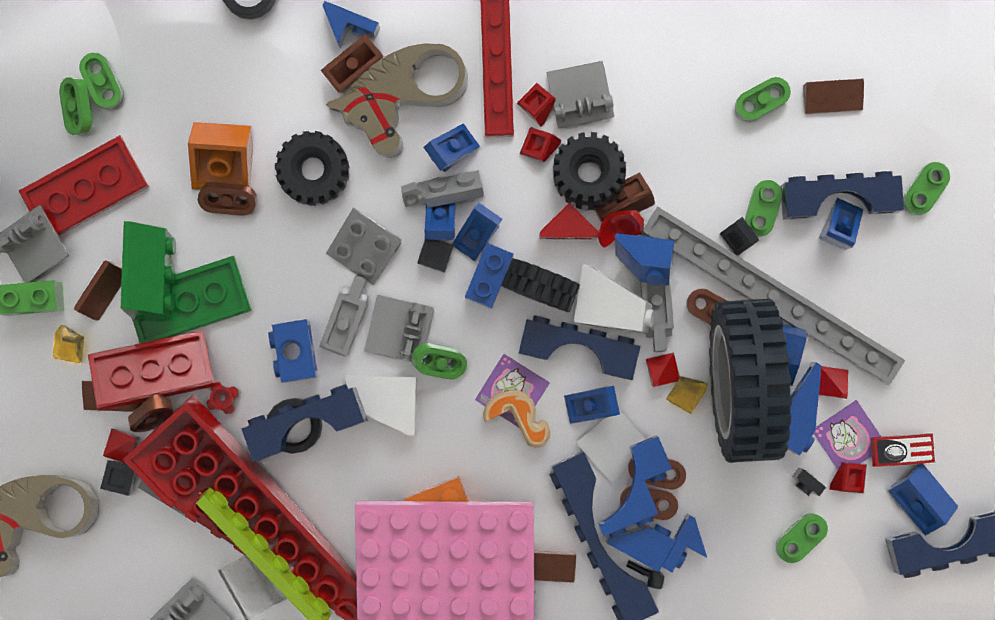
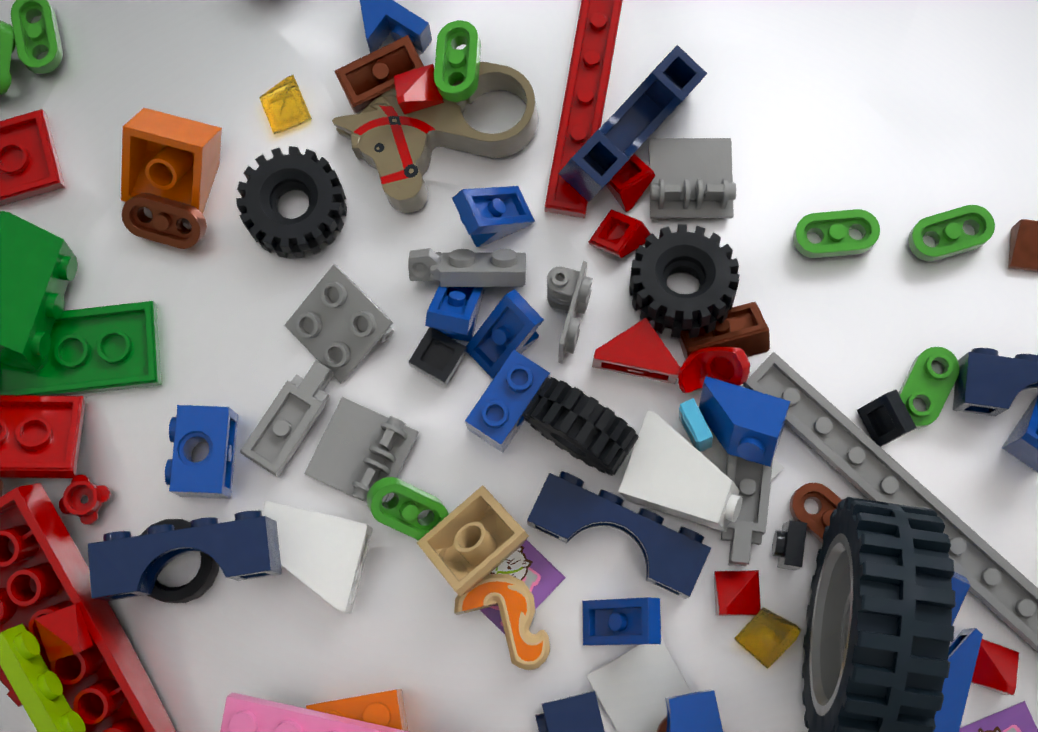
camera: 20 degrees right, 10 degrees down
none -> red slope [34,603,93,662]
none -> clear yellow slope [259,75,312,135]
none -> red slope [394,64,444,115]
none -> tan slope [417,485,529,596]
none -> bright green plate [434,20,481,102]
none -> light grey hinge [547,261,593,364]
none -> dark blue arch [558,45,708,202]
none -> medium azure tile [679,398,713,452]
none -> black plate [772,520,807,570]
none -> bright green plate [793,209,880,258]

